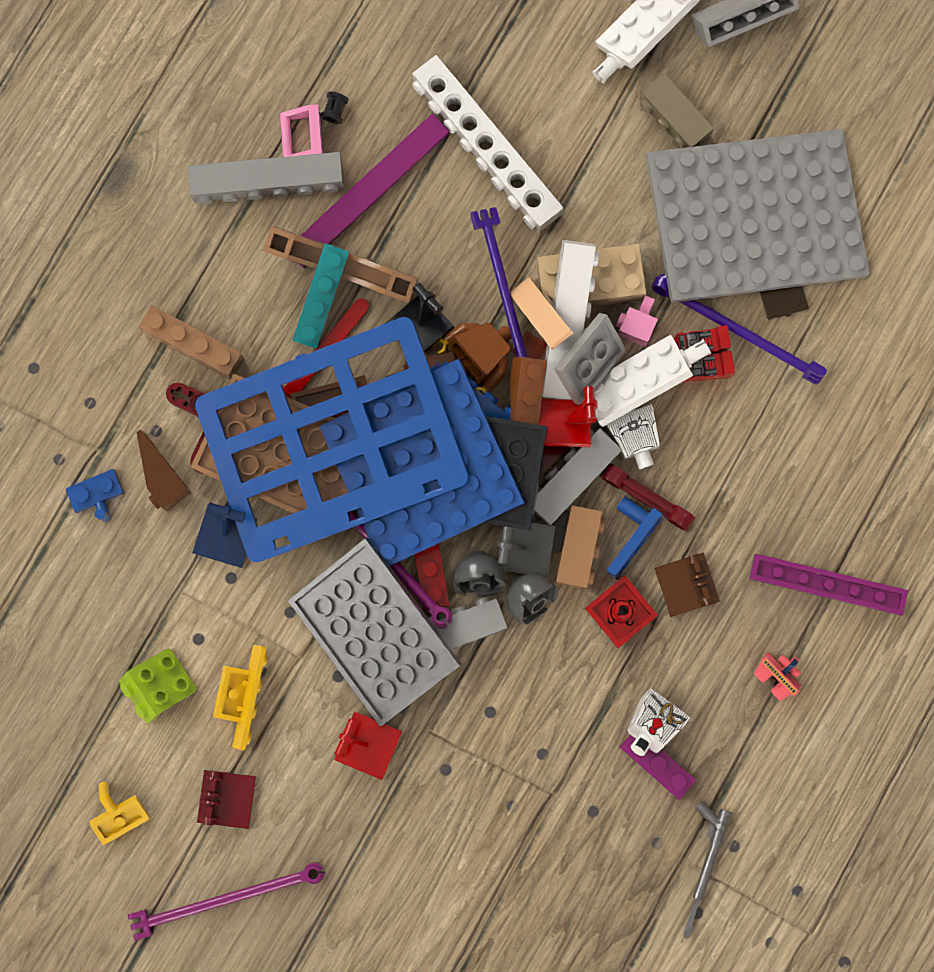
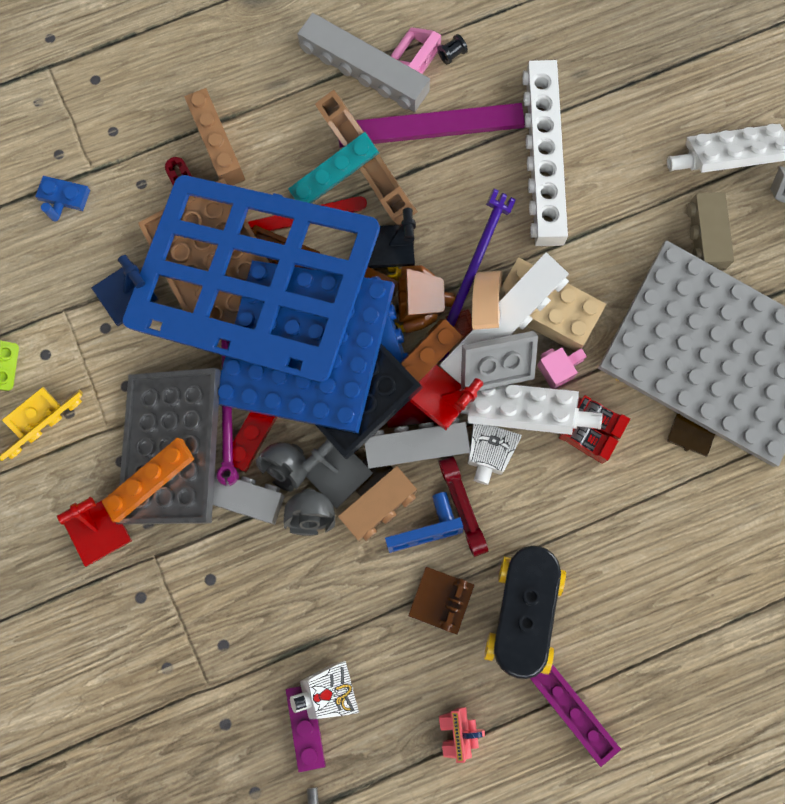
camera: 40 degrees right, 5 degrees down
reddish brown slope [137,429,191,511] -> none
red plate [584,575,658,649] -> none
dark purple hinge [651,274,827,384] -> none
none -> orange plate [102,438,195,523]
none -> black piece [484,545,566,679]

